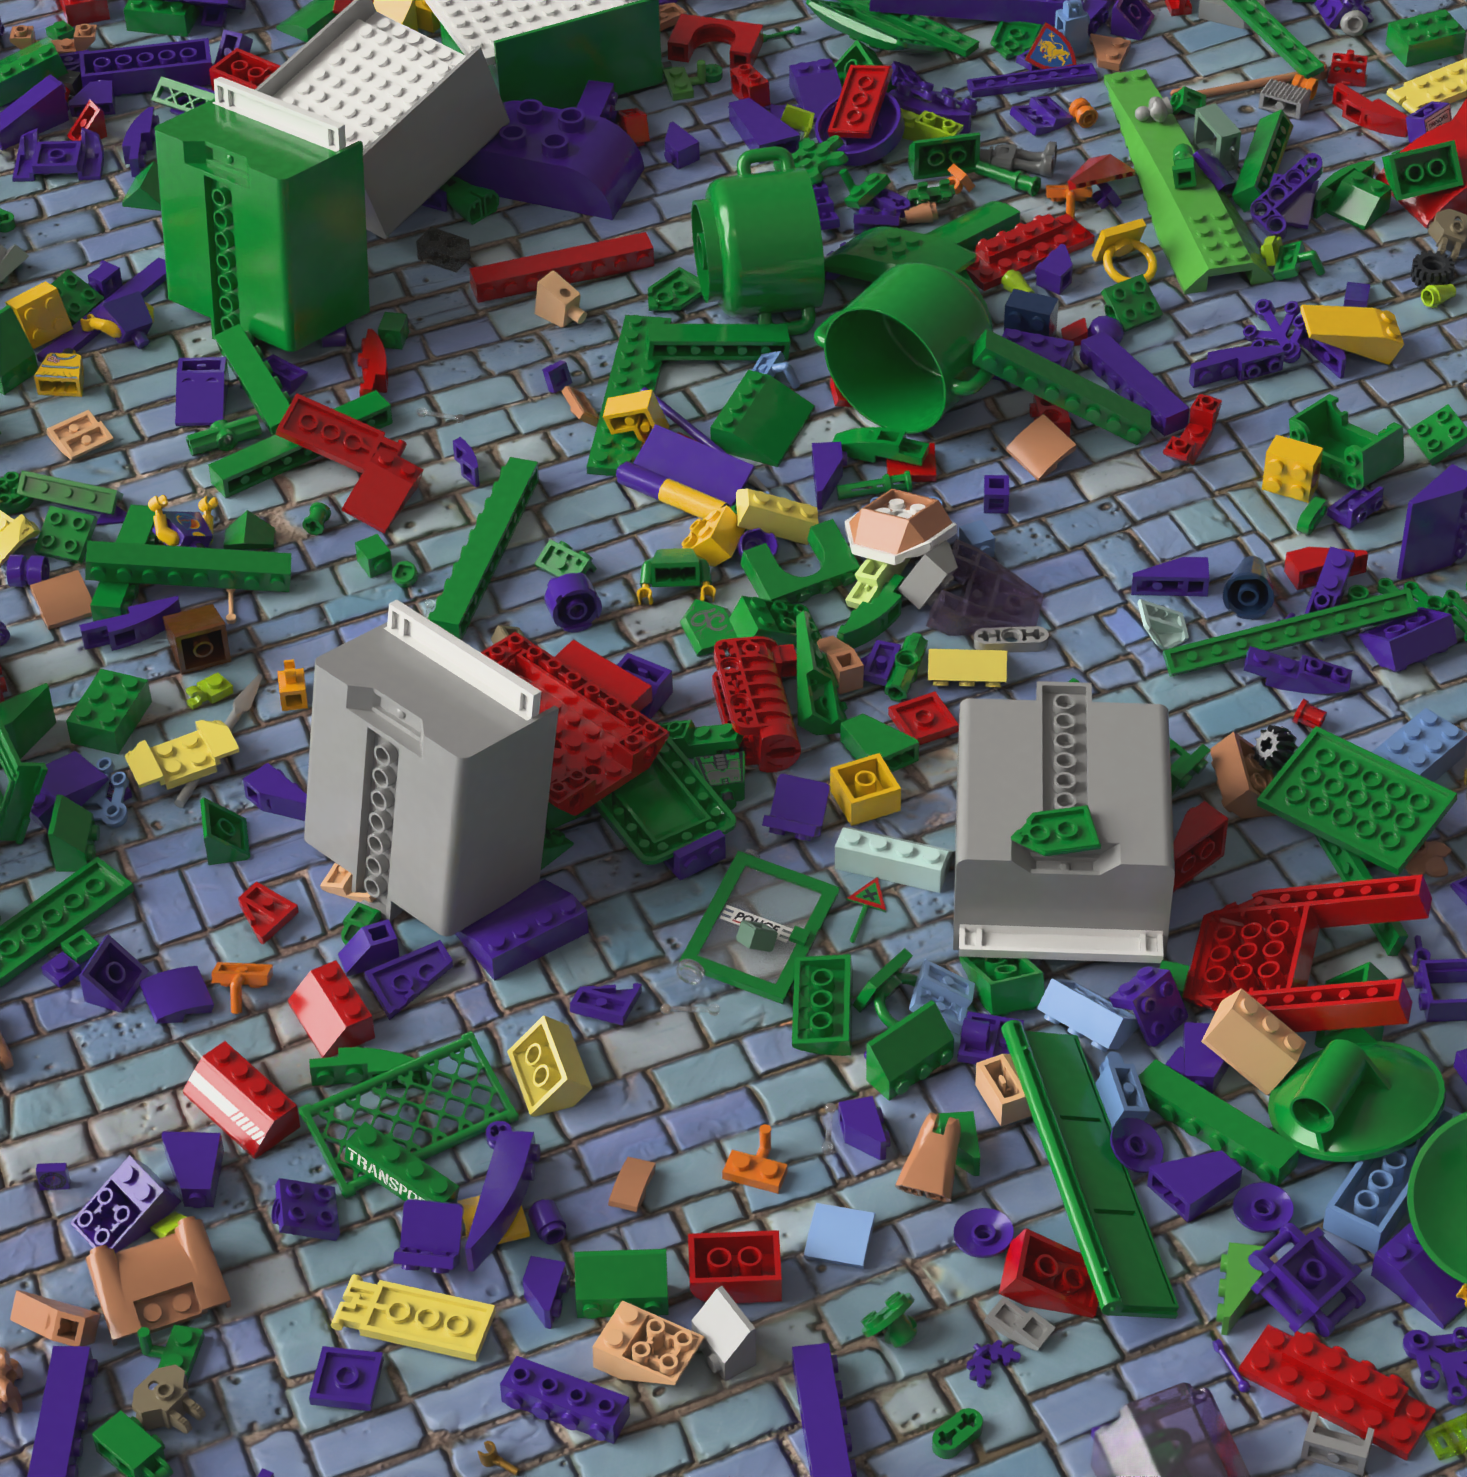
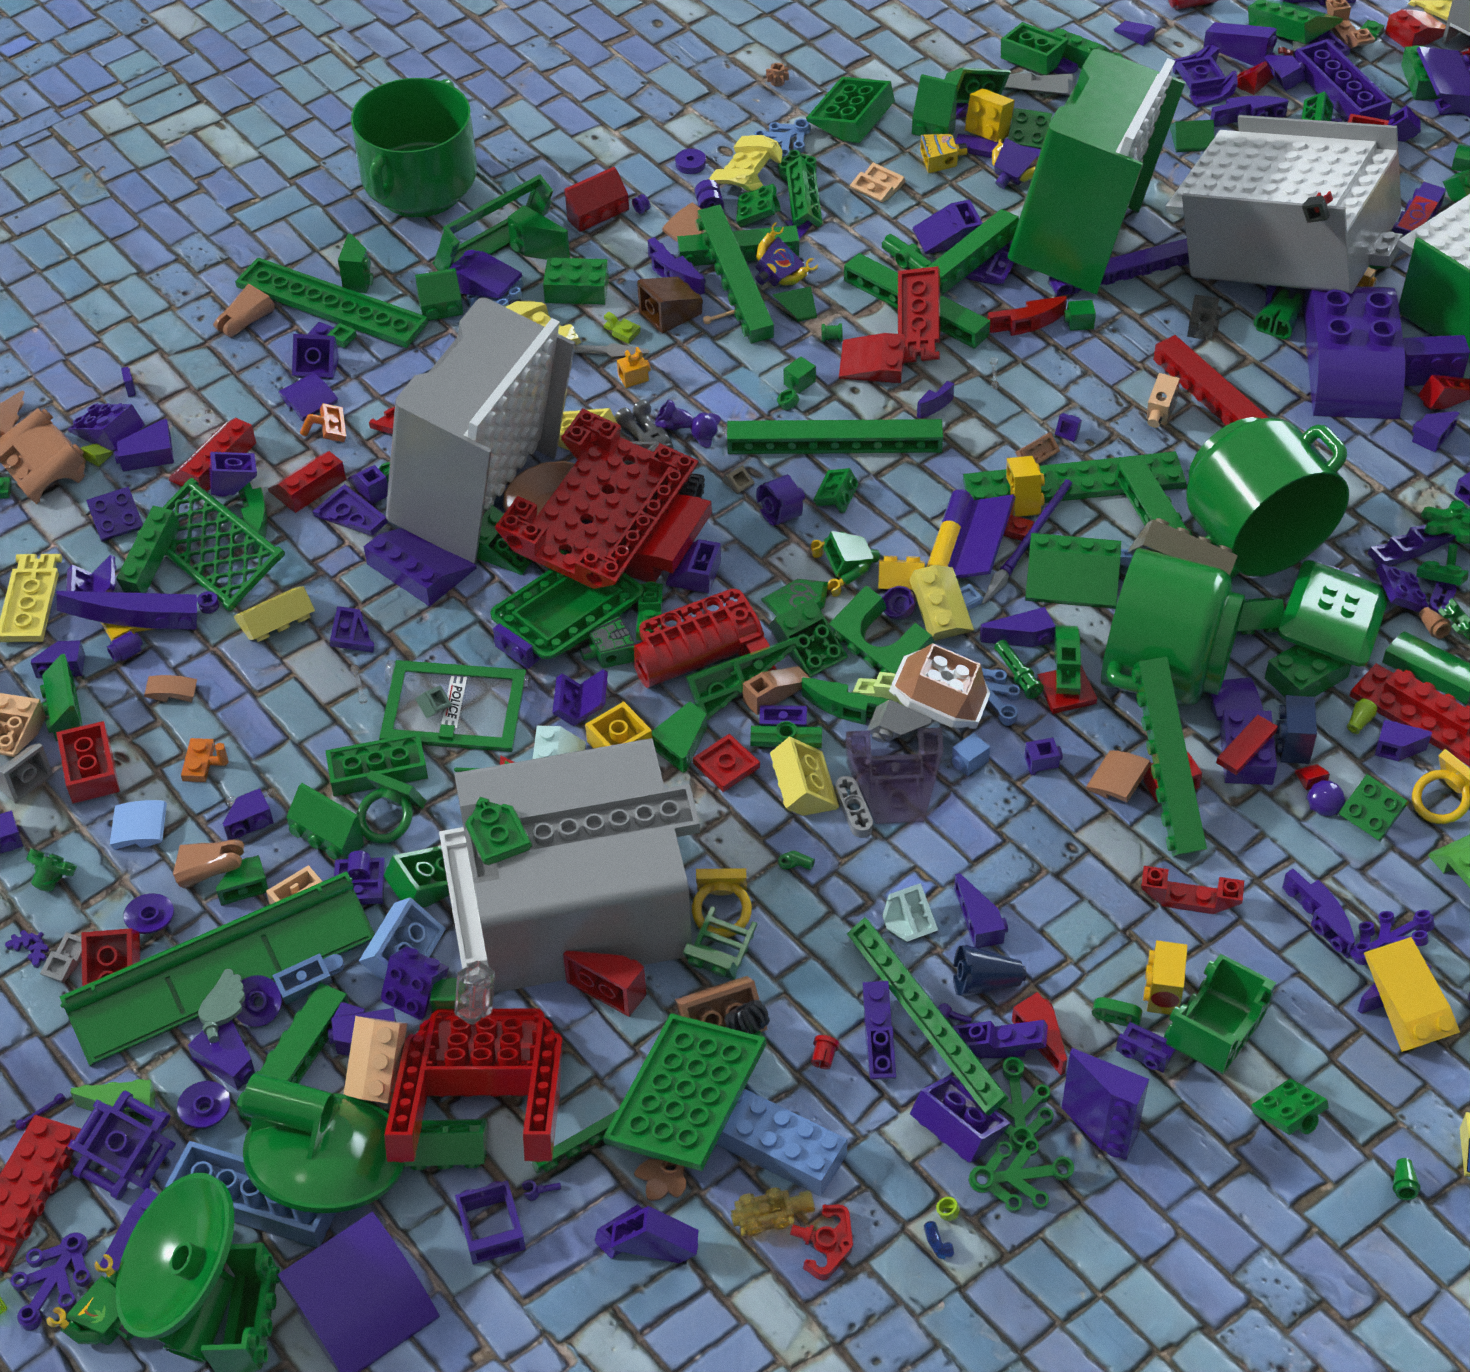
camera: 75 degrees right, 5 degrees up
light blue slope [909,959,975,1034] -> none
dark purple brick [1079,331,1189,437] -> none
none -> sand green animal [198,969,245,1043]
none -> dark purple slope [209,452,257,497]
none -> clear brick [454,961,496,1025]
none -> dark tan slope [1127,518,1238,575]
none -> red tile [1216,714,1278,775]
none -> pearl dark grey piece [1302,191,1333,223]

